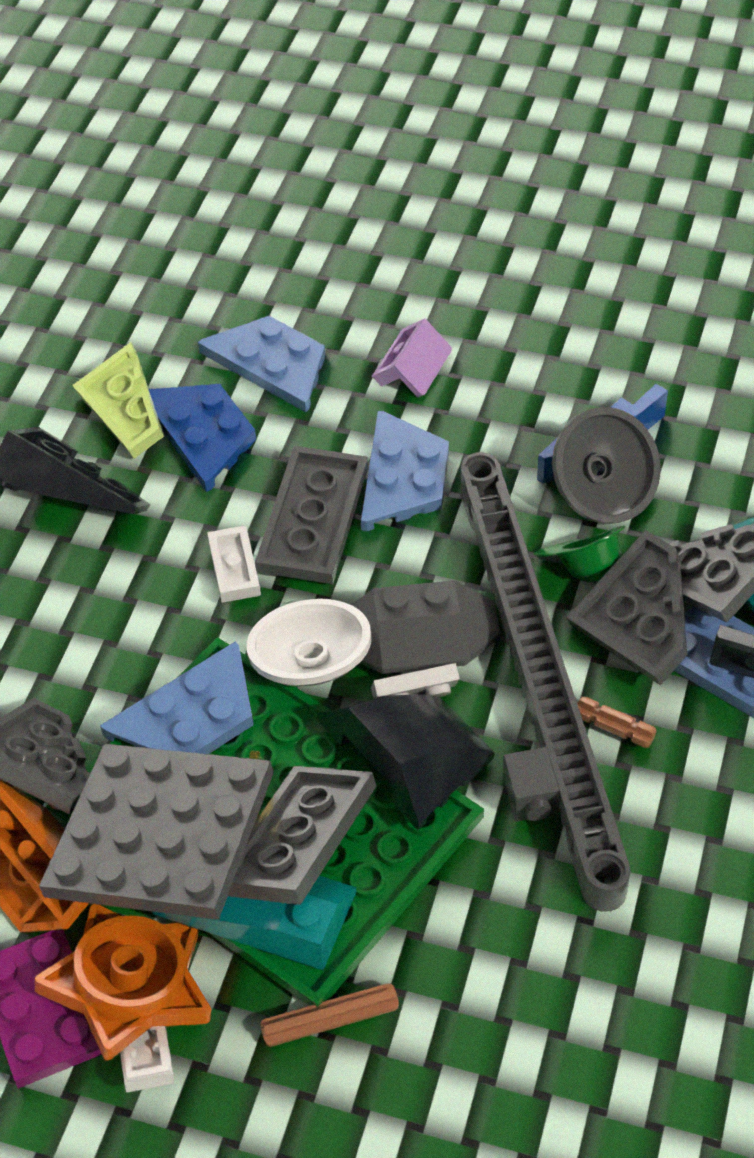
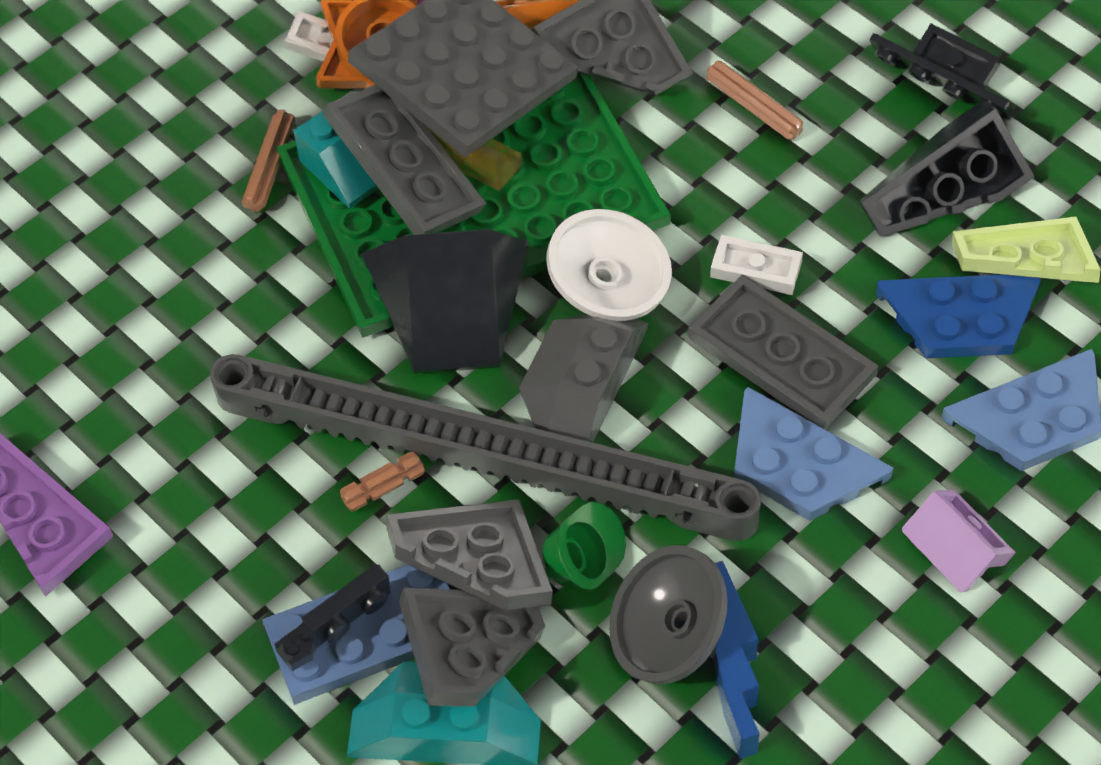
camera: 120 degrees right, 5 degrees up
medium blue wing [100,641,253,754] -> none
white plate [371,663,460,700] -> none
dark grey brick [503,747,560,822] -> none
none -> nougat axle [707,60,804,140]

